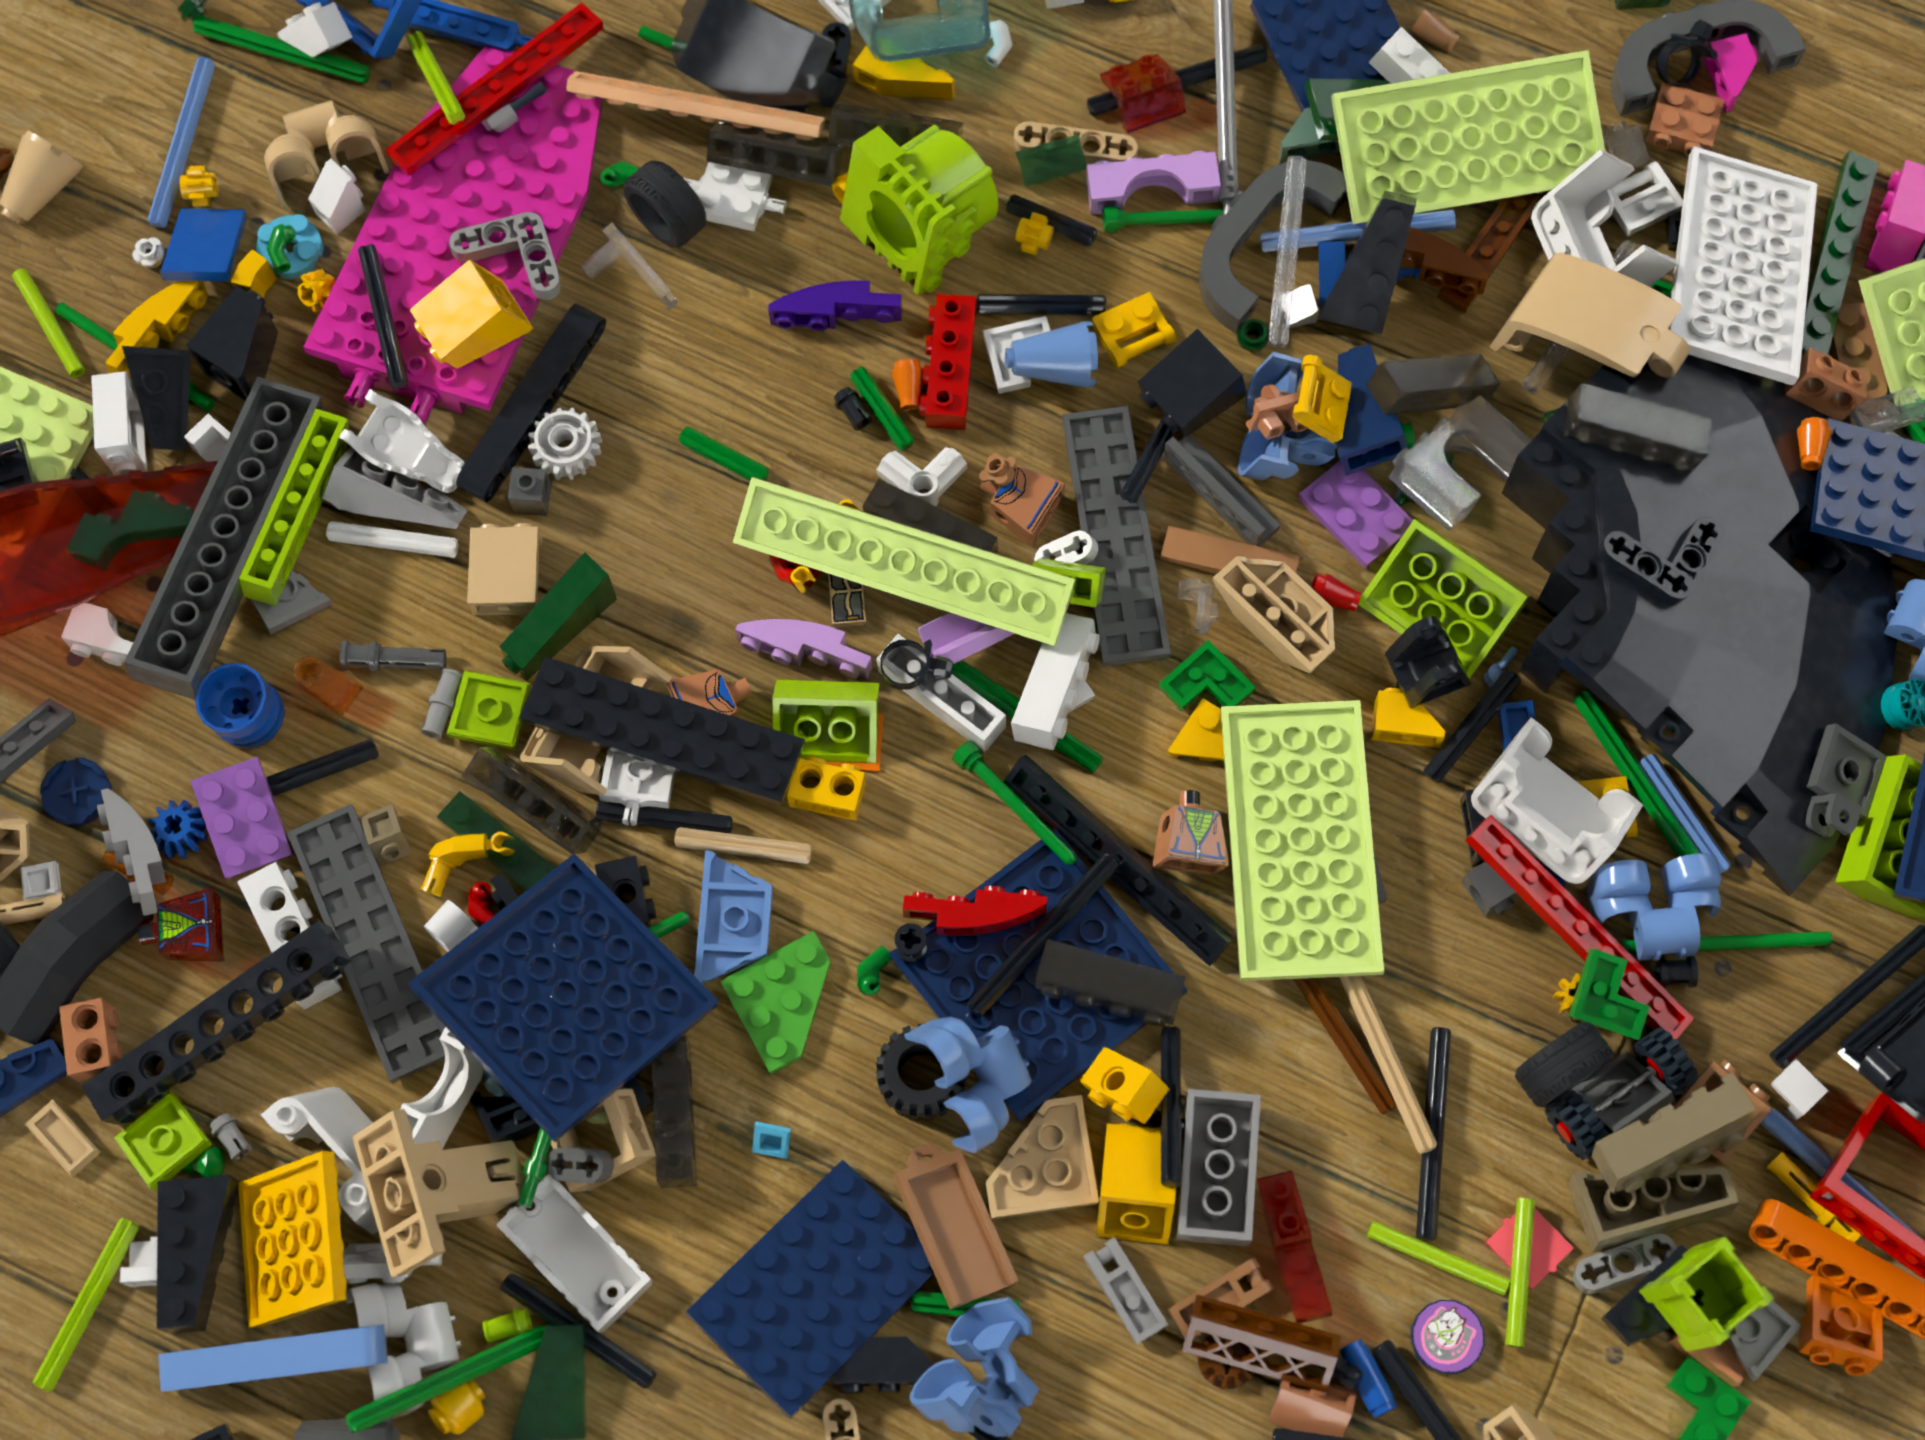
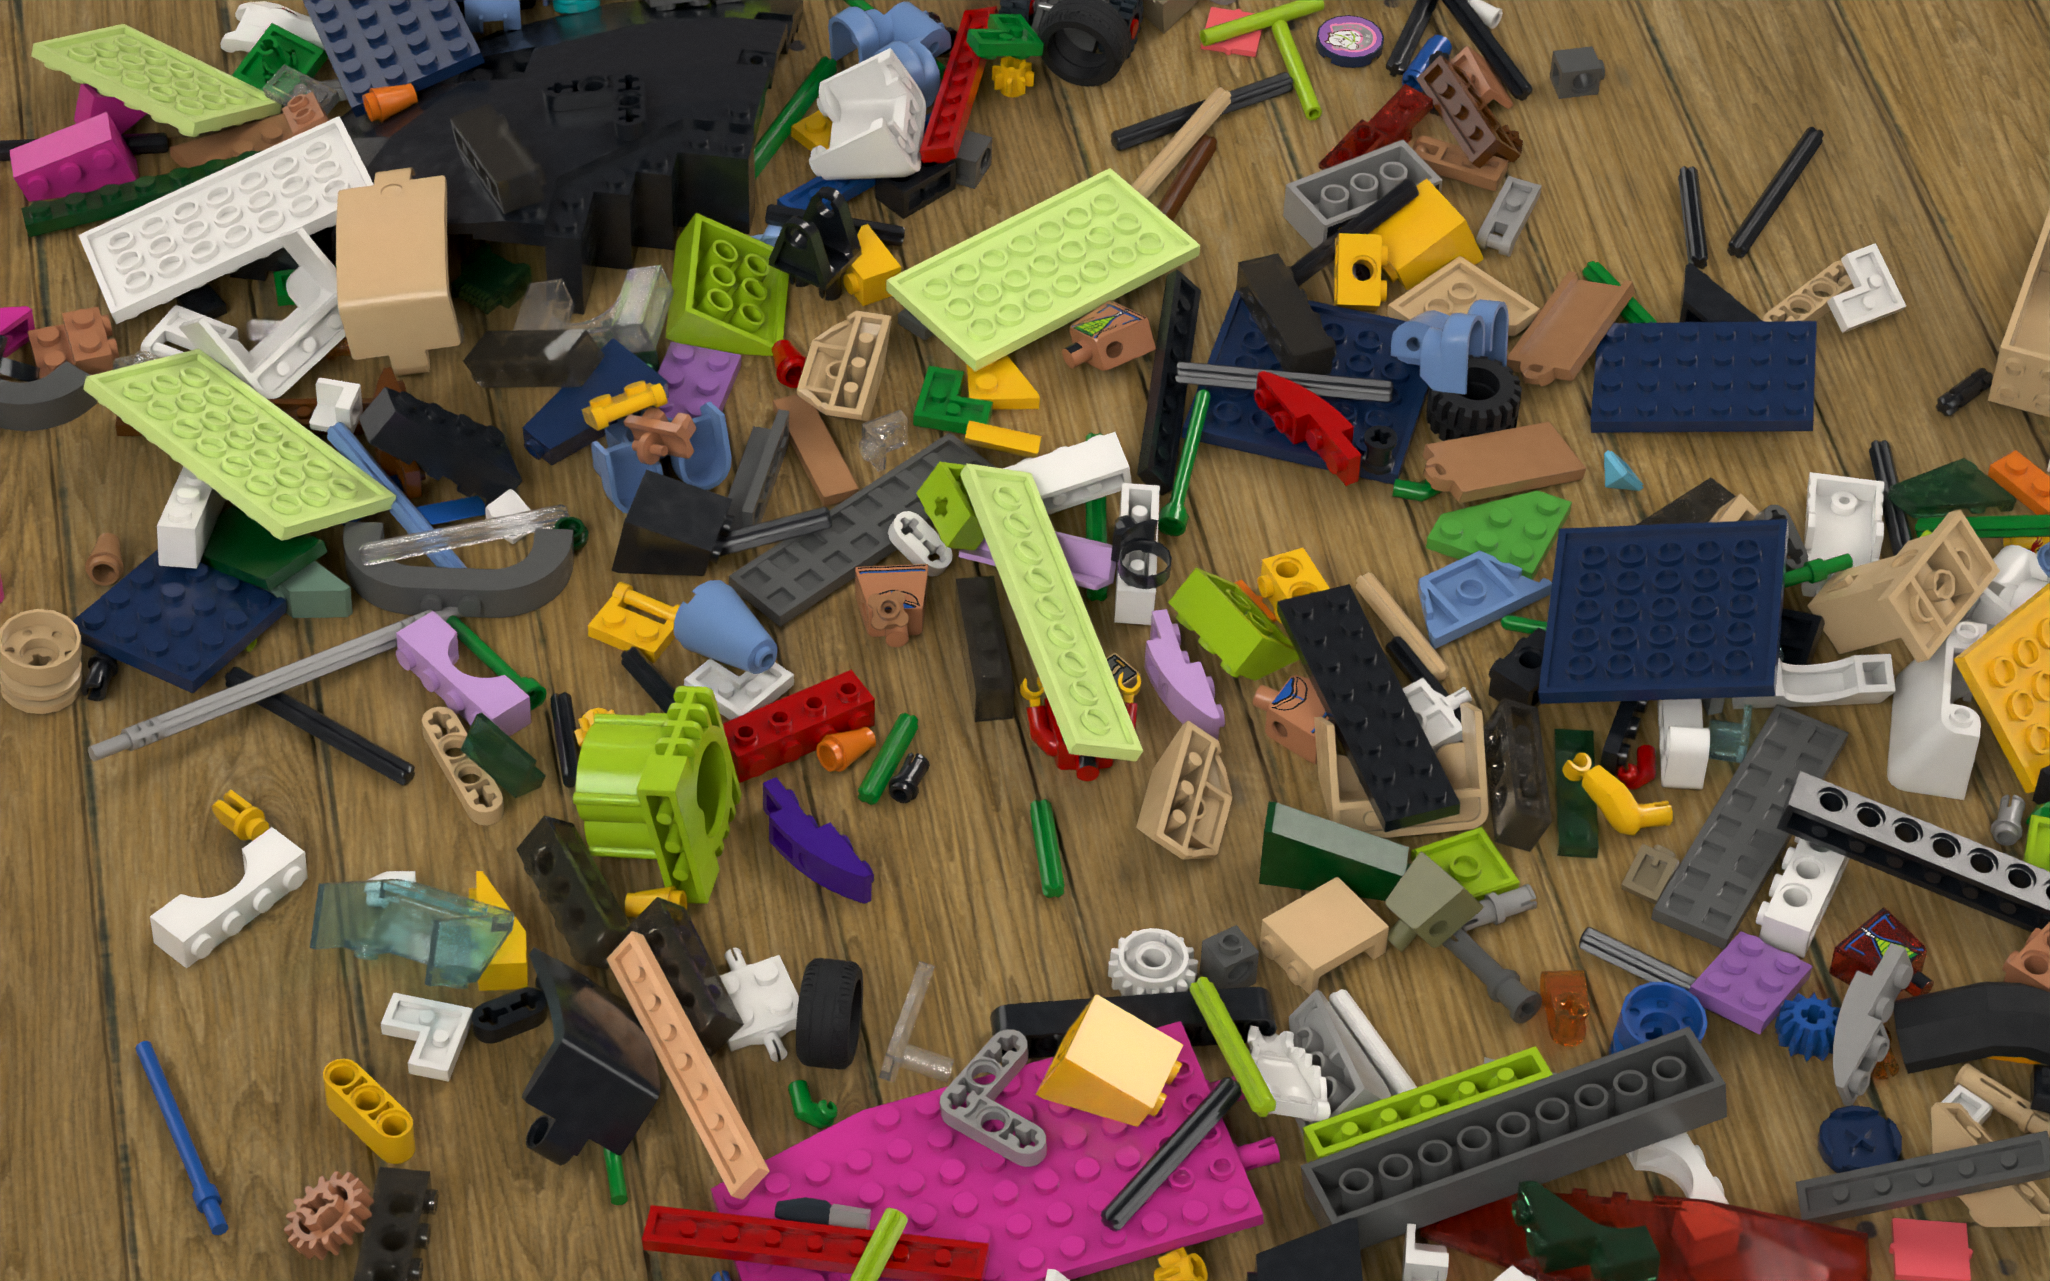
camera: 130 degrees left, 25 degrees down
white piece [876,447,968,512] -> none
medium blue piece [910,1297,1039,1437] -> none
clear red bracket [1100,54,1186,134] -> none
medium blue axle [1639,754,1731,874] -> none
none -> white panel [309,378,363,433]
none -> yellow slope [964,421,1042,458]
none -> tan wedge [1136,720,1233,860]
none -> lime axle [1190,977,1276,1117]
none -> olive torso [1385,851,1484,953]
none -> medium nougat piece [1422,422,1586,503]

